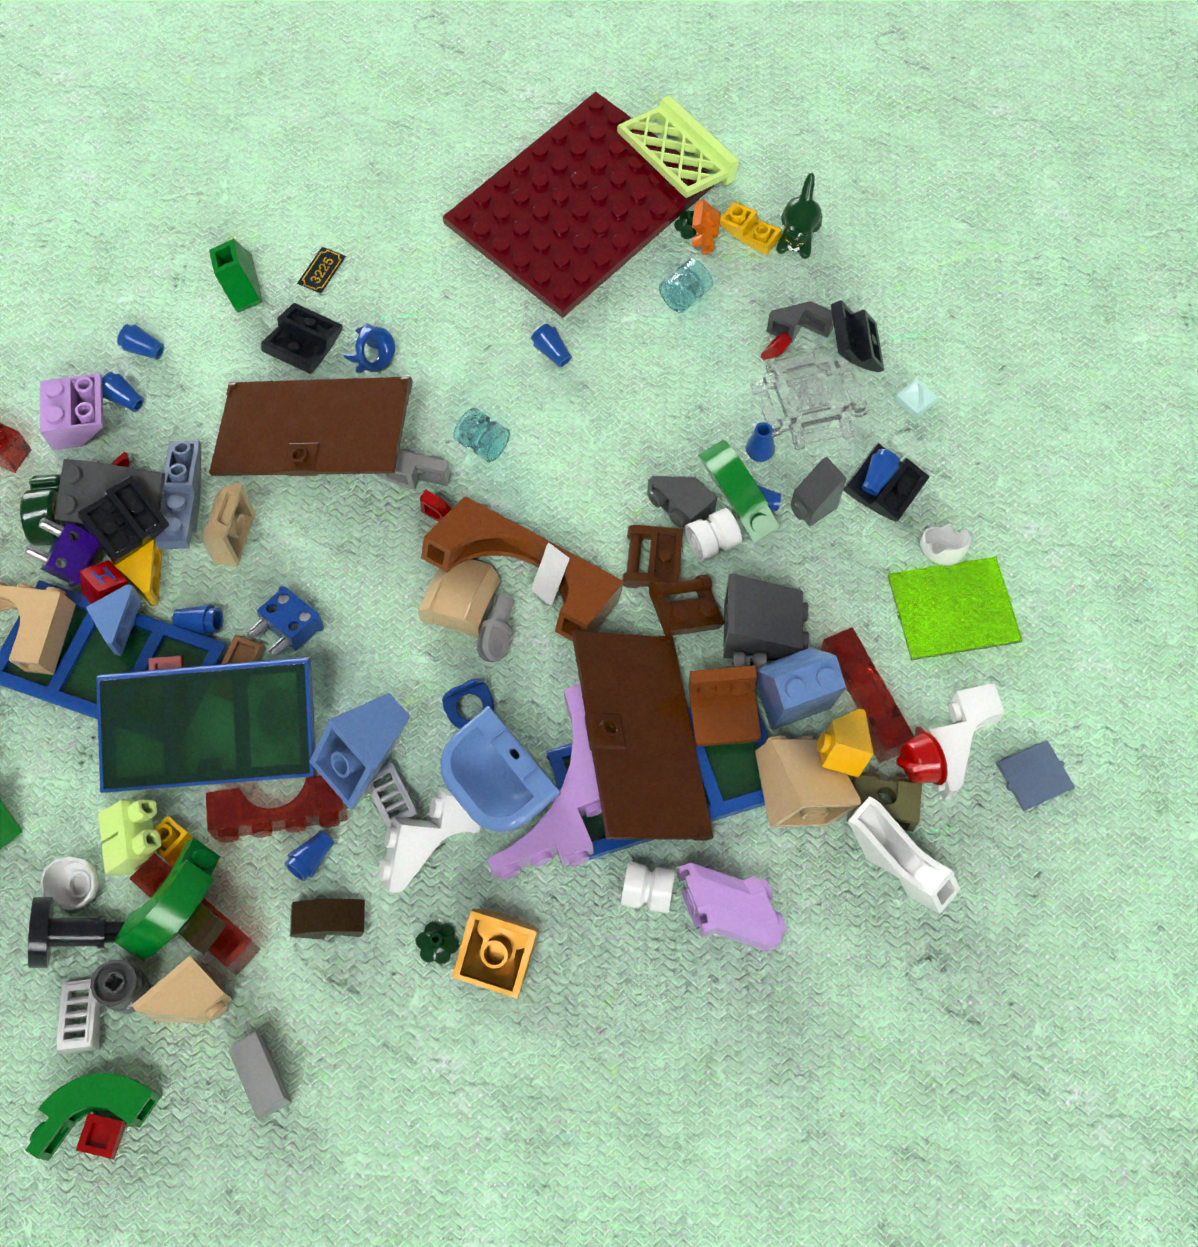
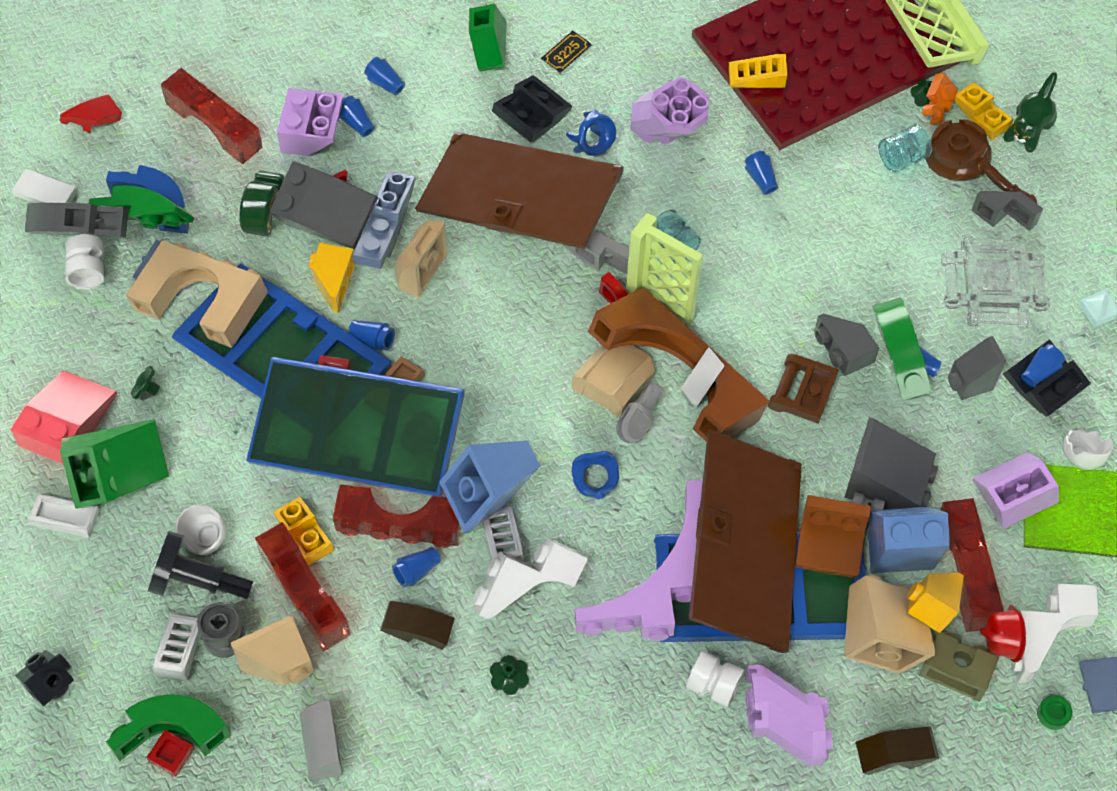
camera: 15 degrees right, 5 degrees down
dark purple piece [25,518,100,588] -> none
black slope [78,475,169,565] -> none
red brick [79,560,128,604] -> none
medium blue slope [86,585,142,656] -> none
yellowish green hips [98,799,161,875] -> none
green arch [114,837,221,961] -> none
dark brown slope [178,901,227,955] -> none
blue piece [246,586,324,658] -> none
medium blue piece [440,706,561,832] -> none
pearl gold slope [452,908,539,999] -> none
reddish brown plate [649,575,724,637] -> none
white wheel [685,508,742,561] -> none
blue cone [745,422,775,462] -> none
red tile [760,332,793,364] -> none
black slope [831,300,884,372] -> none
white arch [848,796,960,914] -> none
none -> yellowish green fence [626,212,703,324]
none -> lavender brick [630,78,709,144]
none -> yellow slope [729,54,787,88]
none -> dark brown slope [856,727,939,775]
none -> reddish brown piece [925,119,1037,203]
none -> lavender slope [973,452,1059,529]
none -> green tile [1037,695,1073,730]

